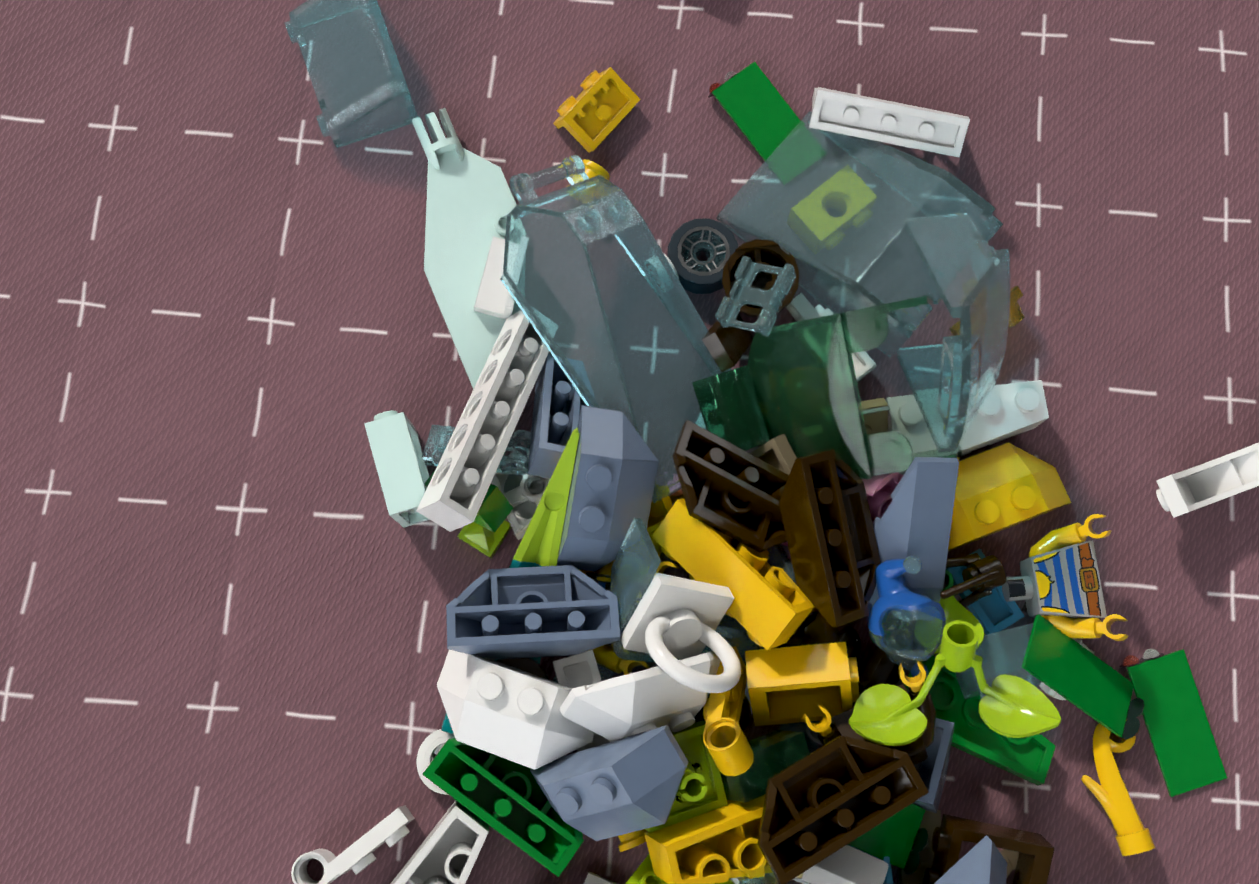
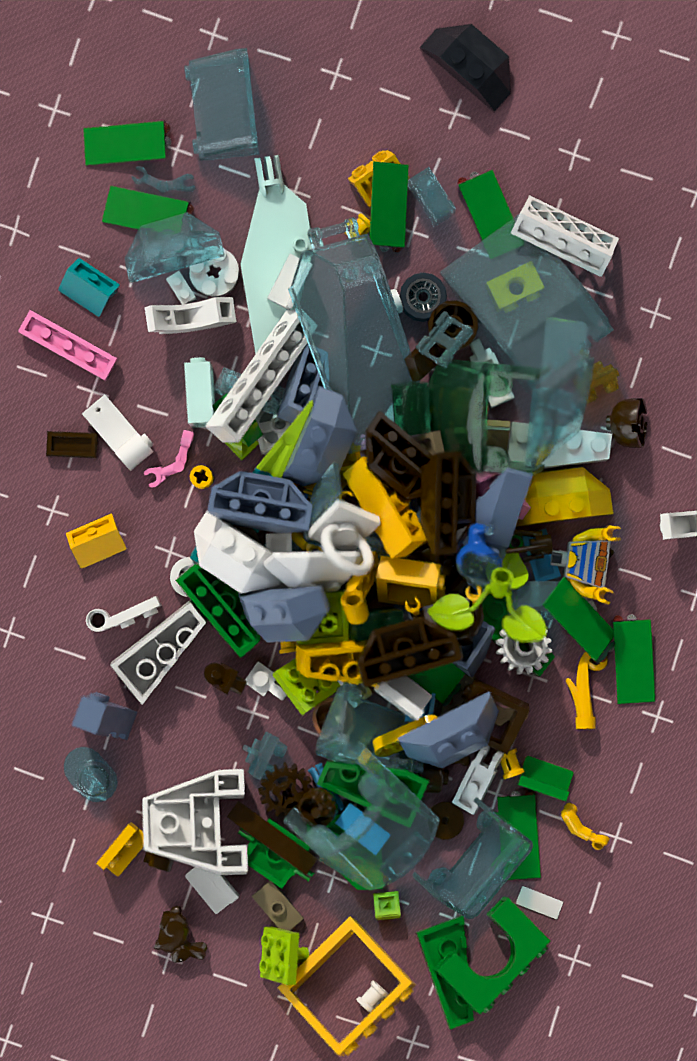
camera: 15 degrees right, 10 degrees up
none -> bright pink plate [18,310,118,381]
none -> dark brown tile [46,431,98,459]
none -> teal panel [58,258,120,317]
none -> yellow panel [66,513,127,568]
none -> white door [82,394,154,471]
none -> green piece [83,120,171,166]
none -> green piece [102,186,194,238]
none -> clear light blue wedge [124,212,225,283]
none -> clear light blue piece [131,166,196,193]
none -> bright pink piece [143,430,195,487]
none -> white arch [145,297,236,334]
none -> white piece [166,271,196,305]
none -> white plate [189,247,239,297]
none -> yellow bush [190,465,214,489]
none -> green piece [369,161,409,253]
none -> clear light blue brick [408,167,456,227]
none -> white gear [496,629,552,674]
none -> dark brown cylinder [606,398,647,448]

